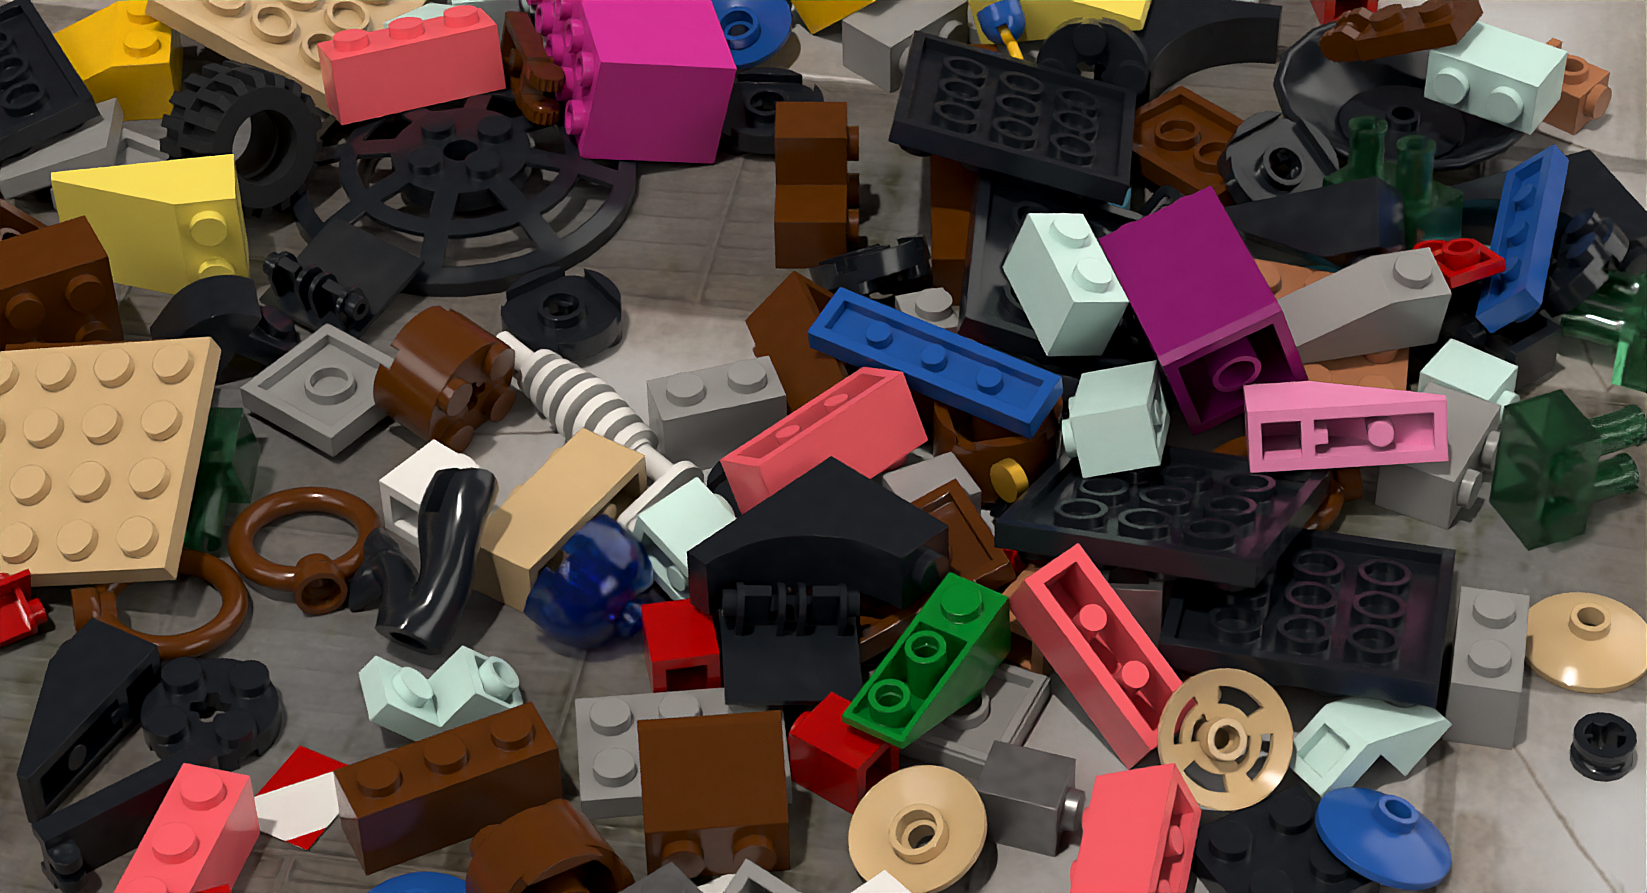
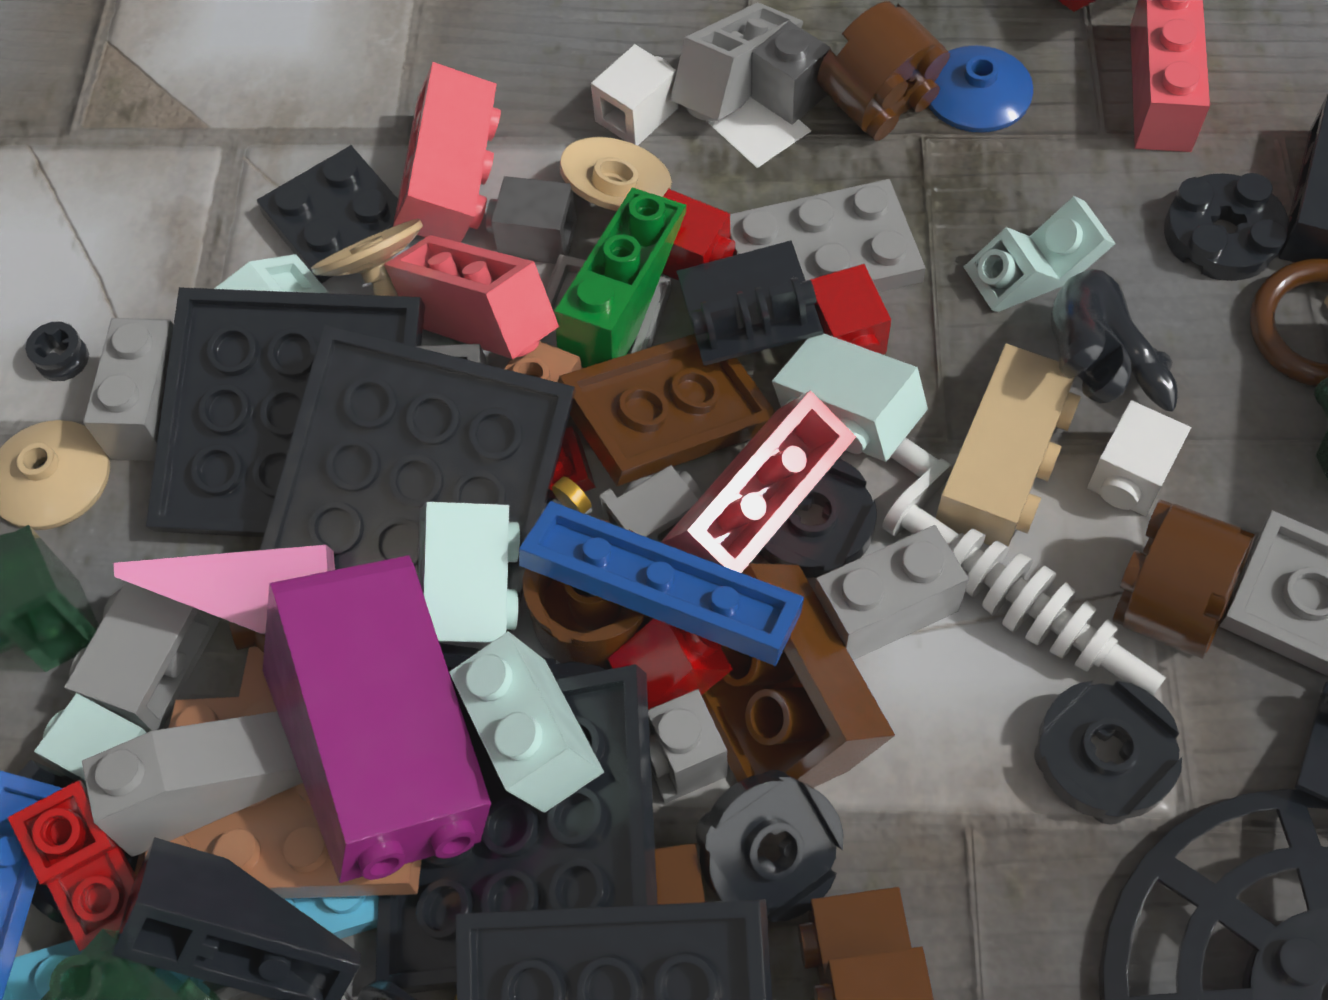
camera: 175 degrees right, 20 degrees up
black hinge [31,739,219,893] -> none
reddish brown piece [227,486,384,615] -> none
white sticker [254,745,347,851] -> none
reddish brown brick [333,701,563,876] -> none
clear blue cylinder [523,514,654,649] -> none
reddish brown slope [637,710,790,879] -> none
black arch [687,456,950,615] -> none
blue dish [1315,787,1452,891] -> none

